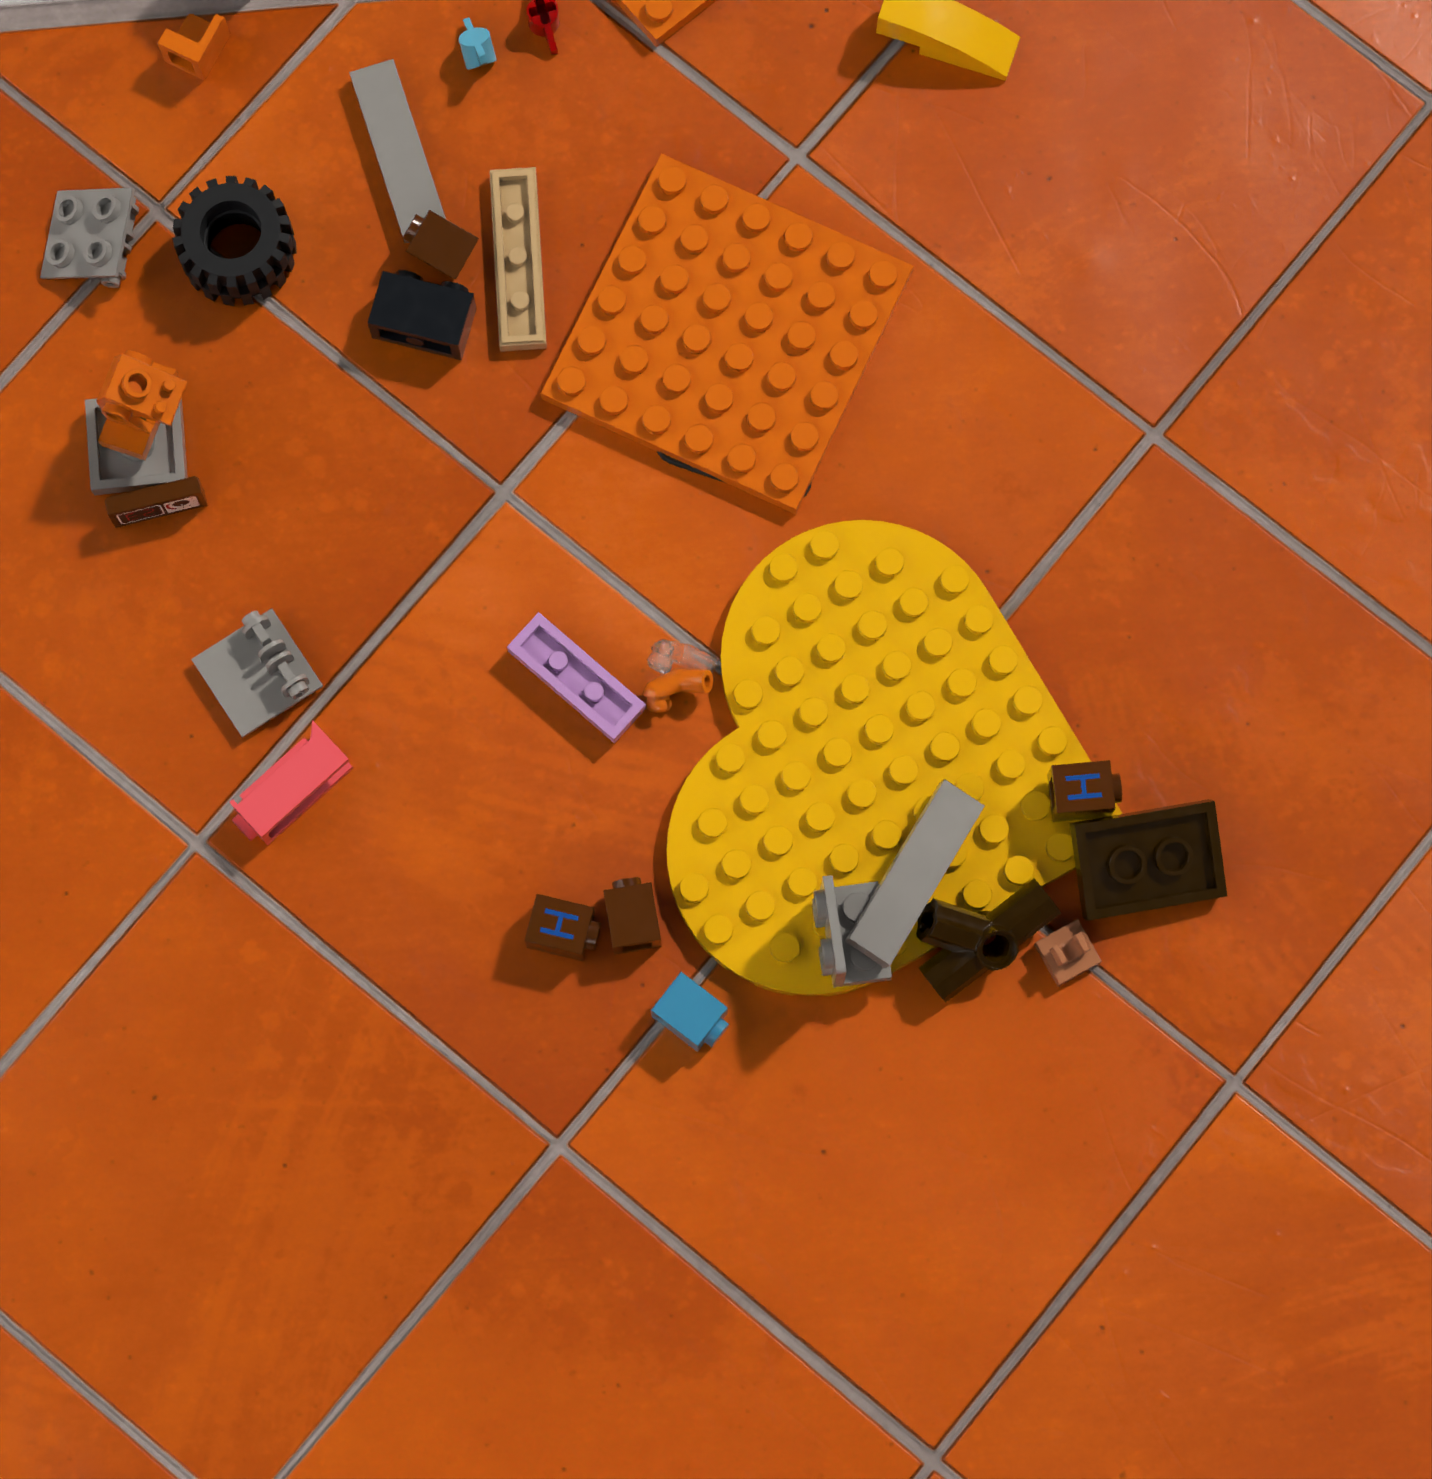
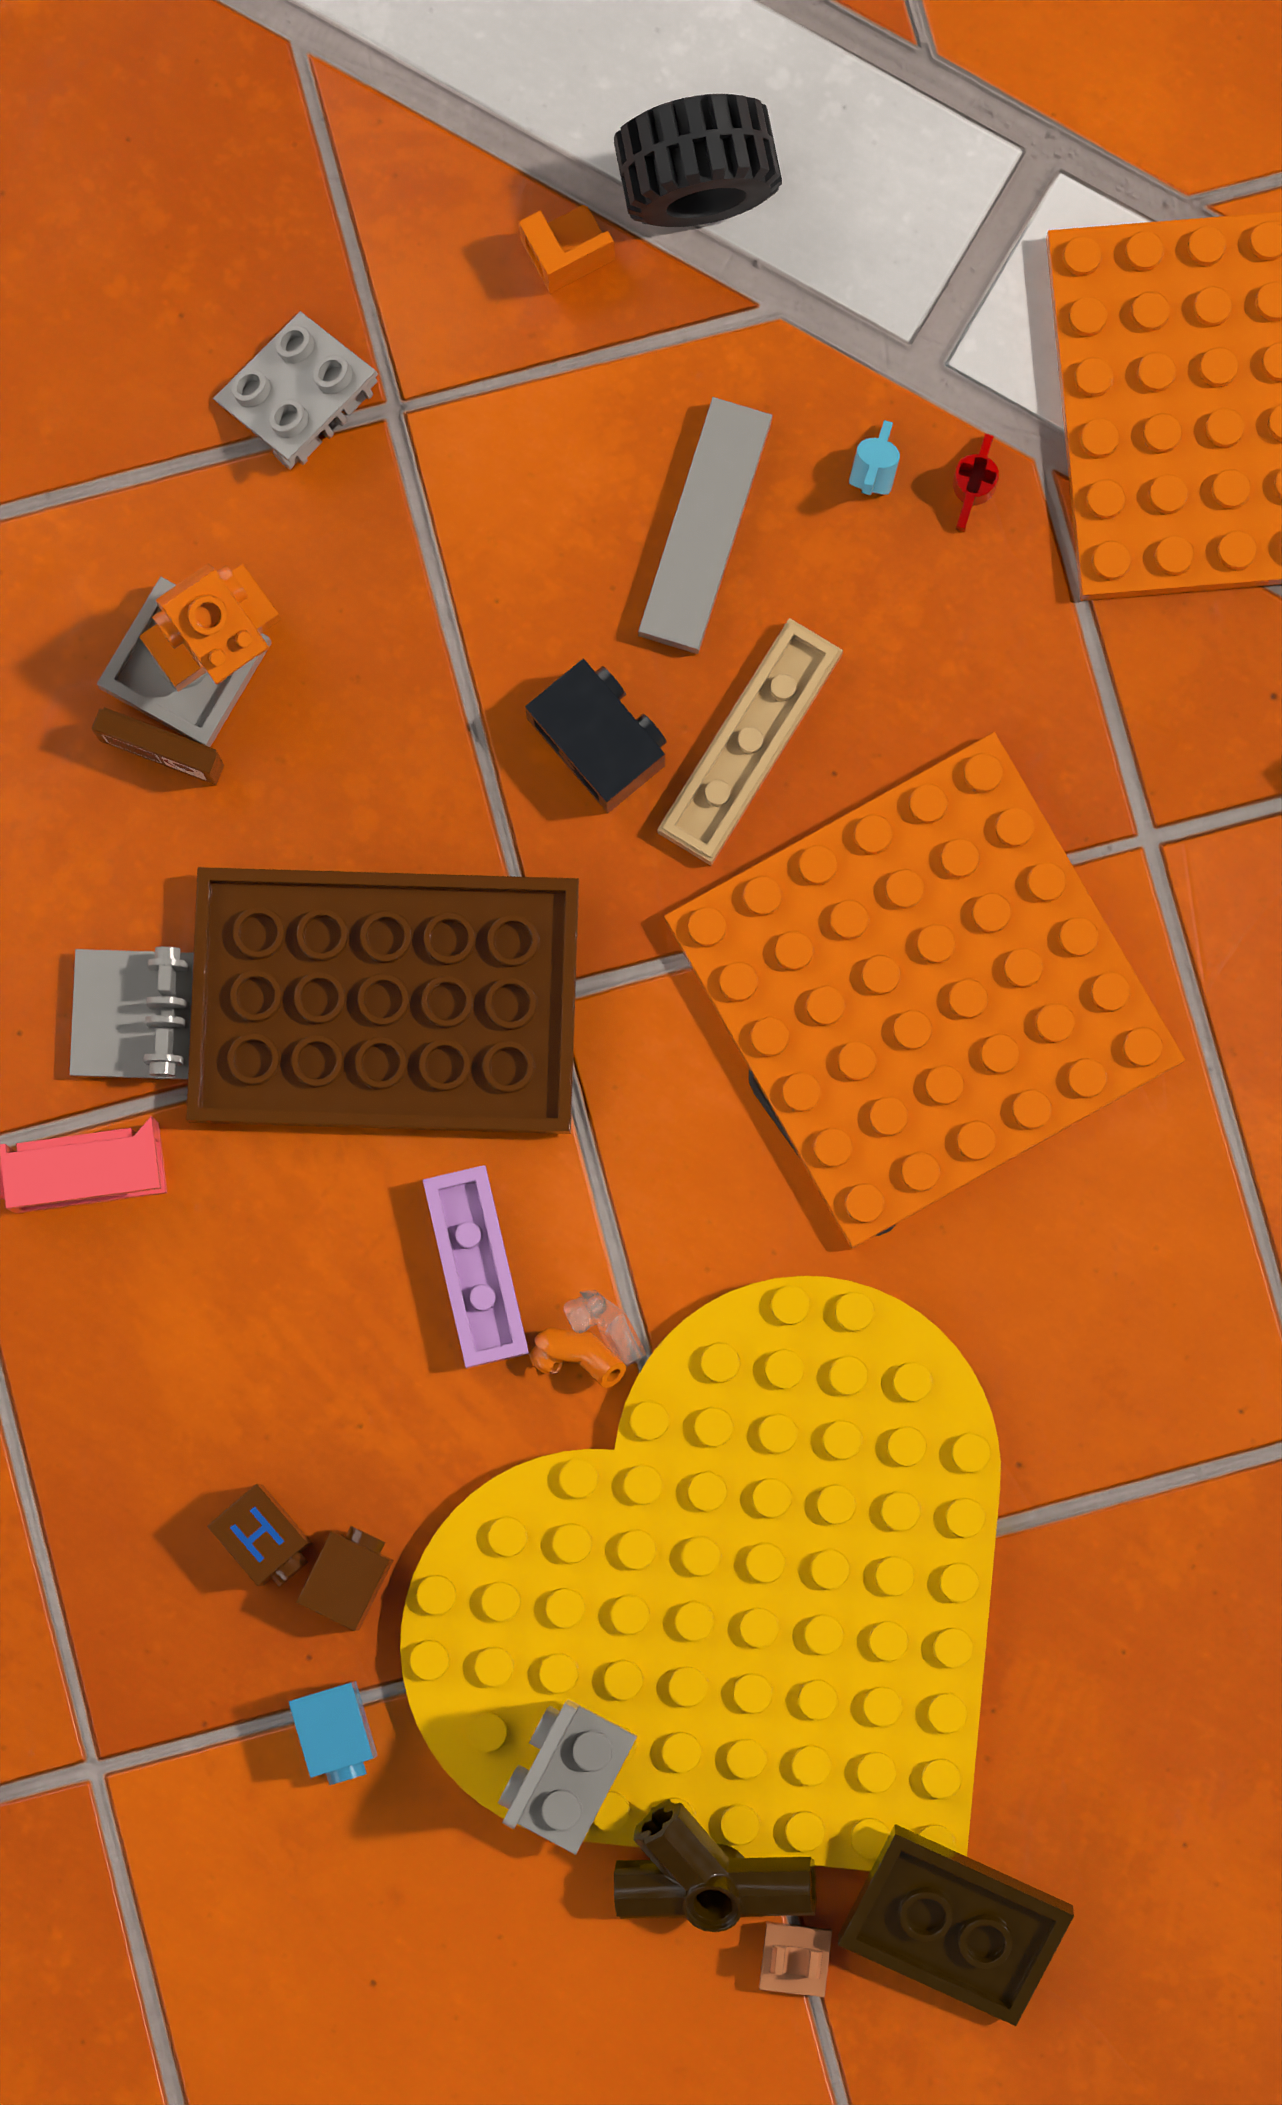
camera: 40 degrees right, 5 degrees up
black tyre [173,176,297,306] -> none
reddish brown brick [403,210,479,279] -> none
light grey tile [845,779,984,968] -> none
reddish brown brick [1047,760,1122,822] -> none
none -> reddish brown plate [186,867,579,1134]

